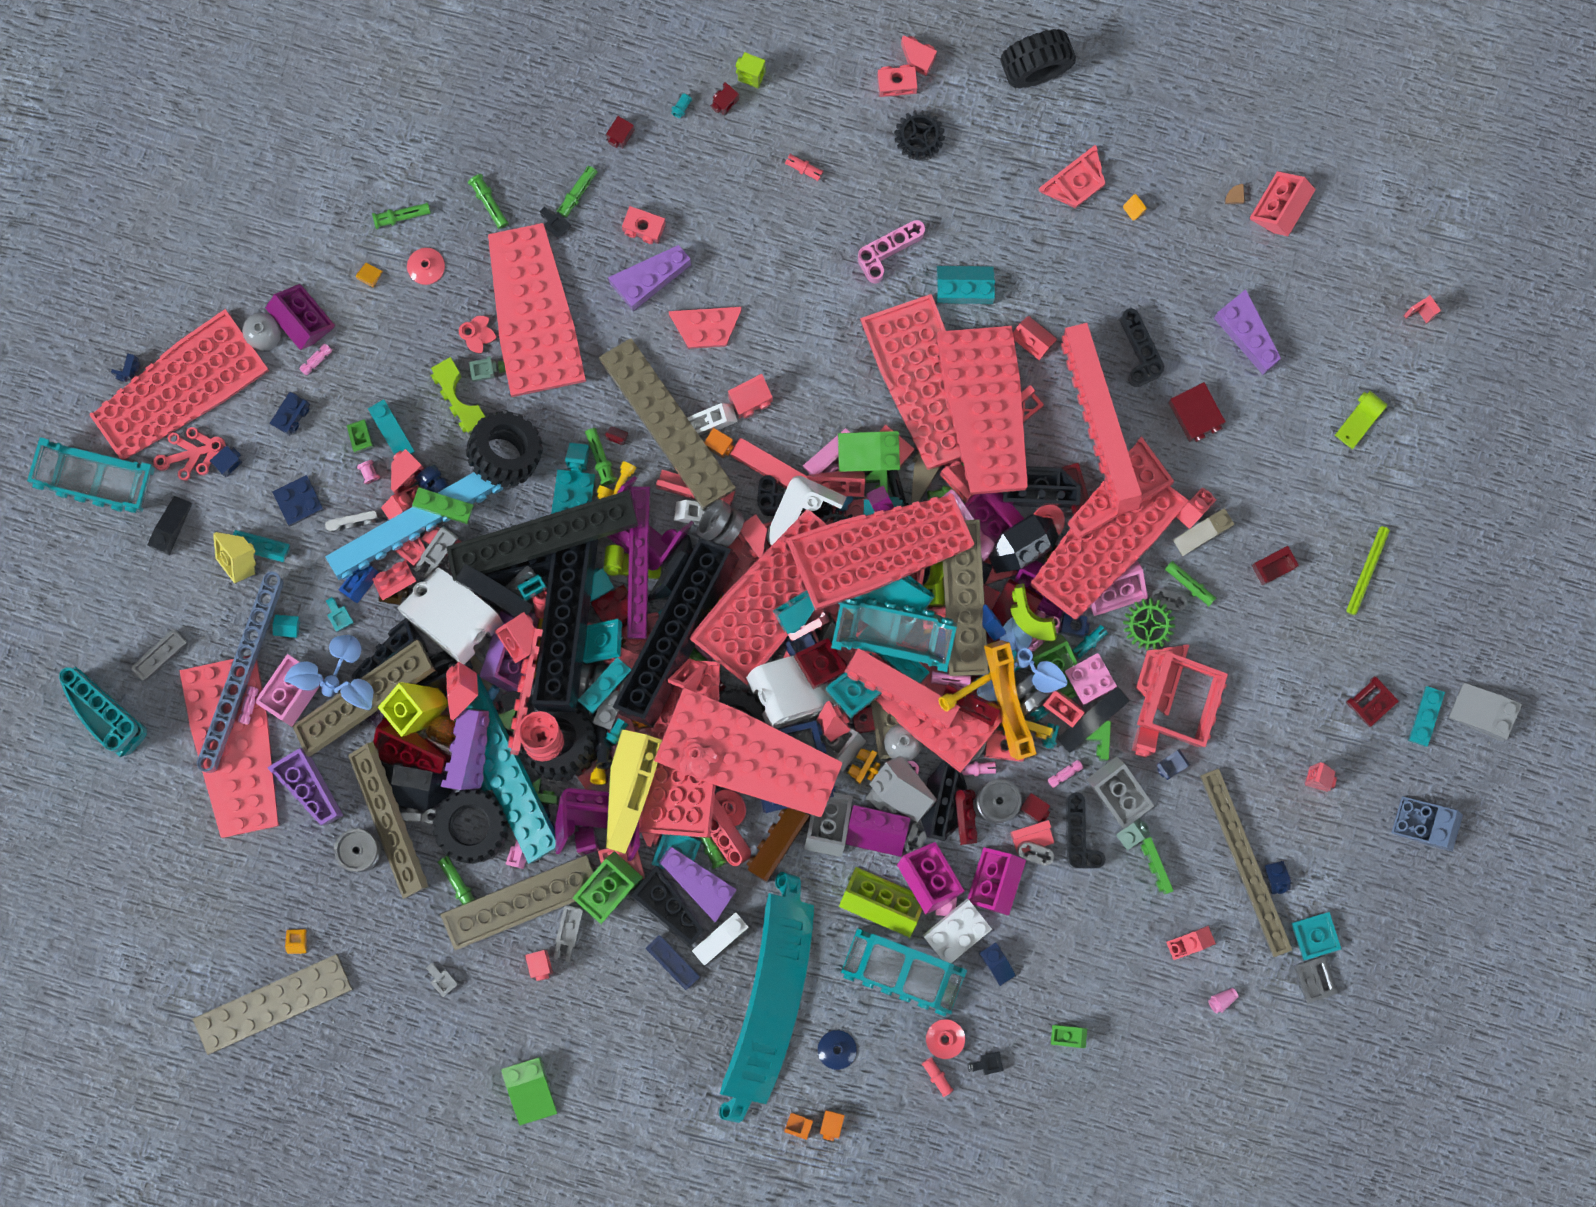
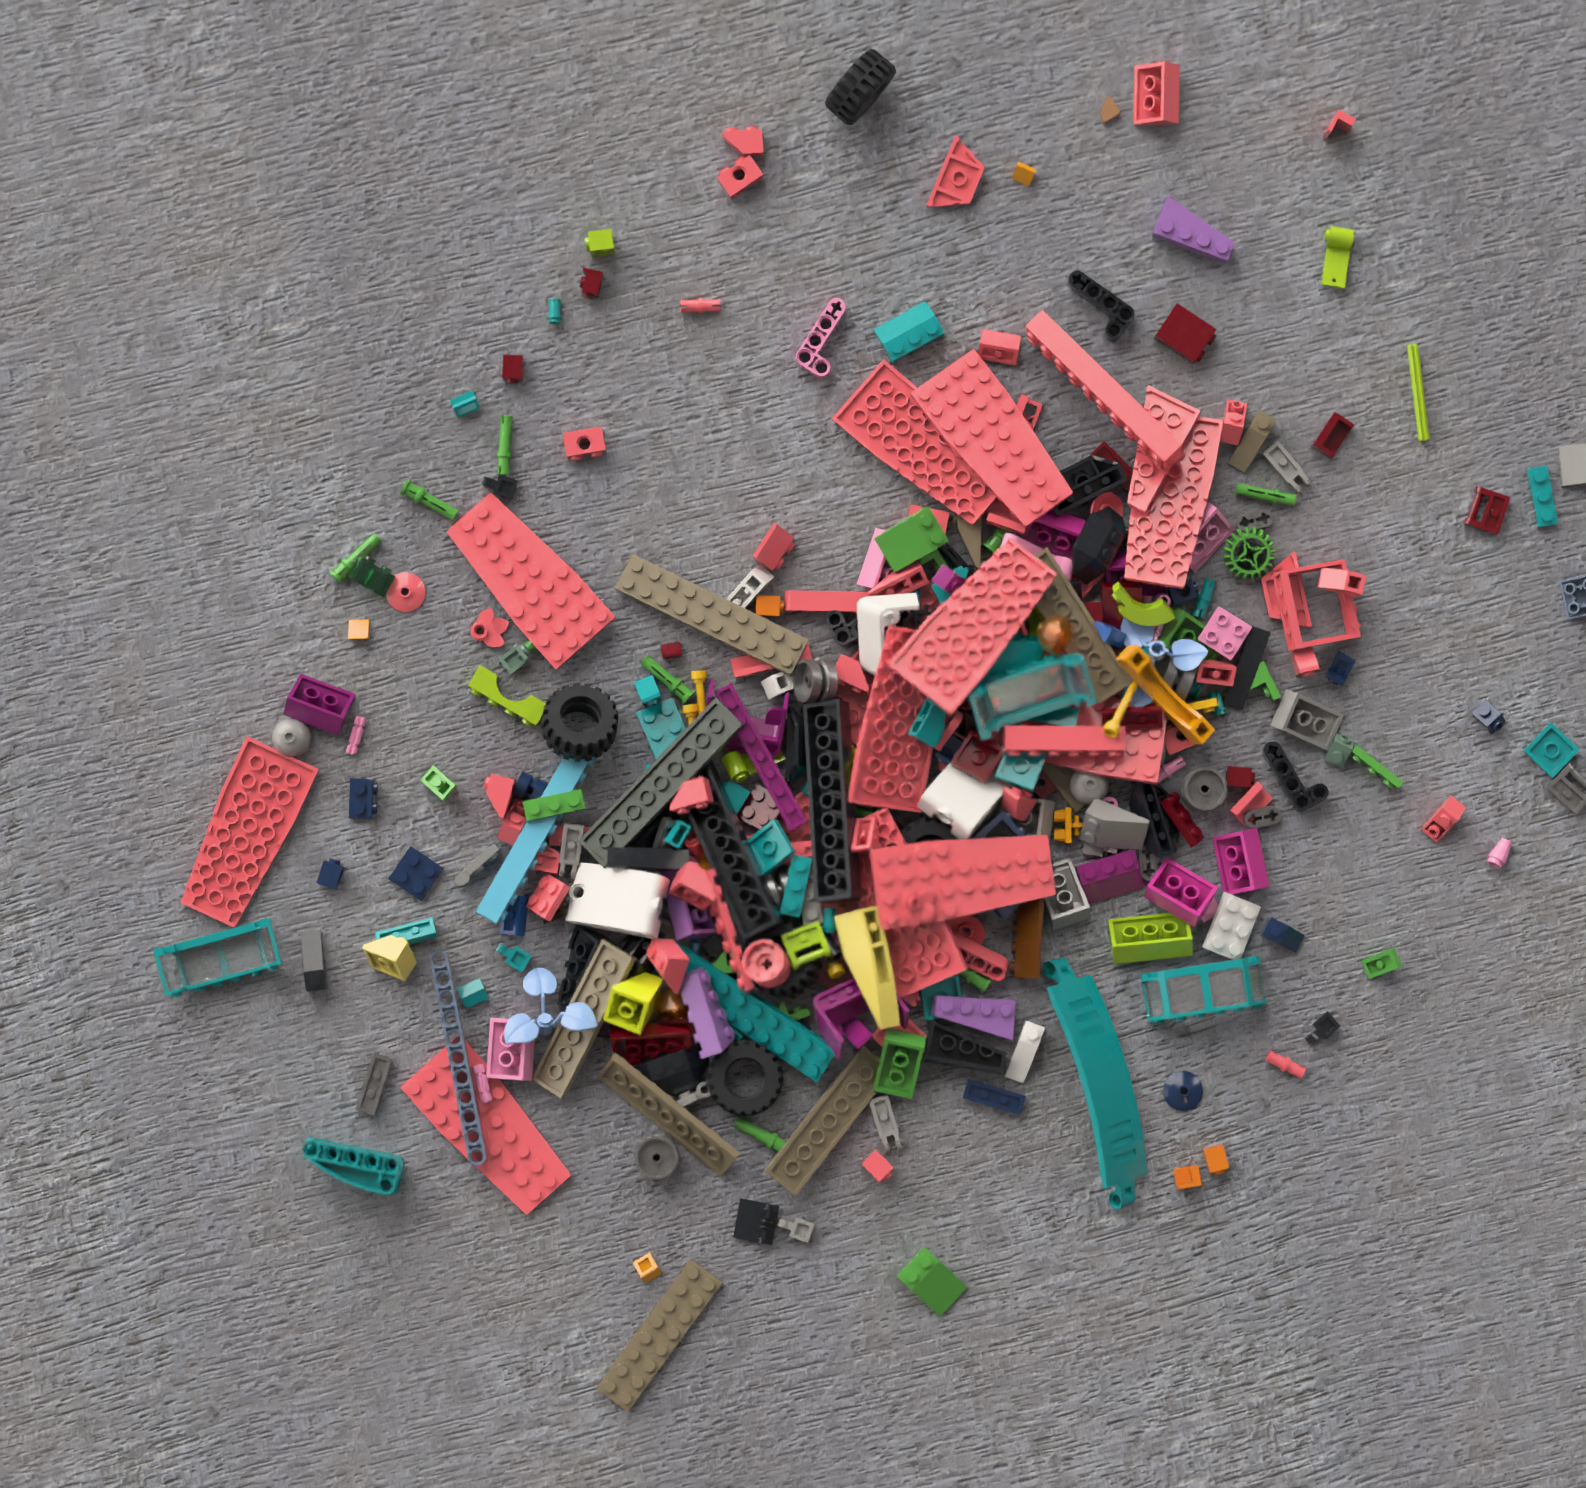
camera: 30 degrees left, 5 degrees up
dark blue bracket [111,353,140,382] -> none
coral plant [153,427,226,481] -> none
medium lavender wedge [267,748,344,825] -> none
bright pink bush [357,460,380,484] -> none
teal slope [368,399,415,455] -> none
bright pink plate [506,839,526,869] -> none
medium lavender wedge [608,245,691,311] -> none
coral wing [669,307,742,349] -> none
black gear [894,110,945,161] -> none
coral dish [926,1019,965,1059] -> none
bright pink pin [931,671,971,687] -> none
bright pink axle [1048,760,1083,788] -> none
dark tan plate [1200,769,1292,957] -> none
coral slope [1305,762,1337,792] -> none
none -> clear green brick [347,556,395,597]
none -> teal piece [450,390,480,418]
none -> coral slope [670,777,714,815]
none -> black hinge [733,1198,779,1245]
none -> lime plate [781,921,832,970]
none -> clear orange cylinder [1037,615,1074,657]
none -> light grey hinge [1262,441,1312,495]
none -> coral slope [1317,568,1366,597]

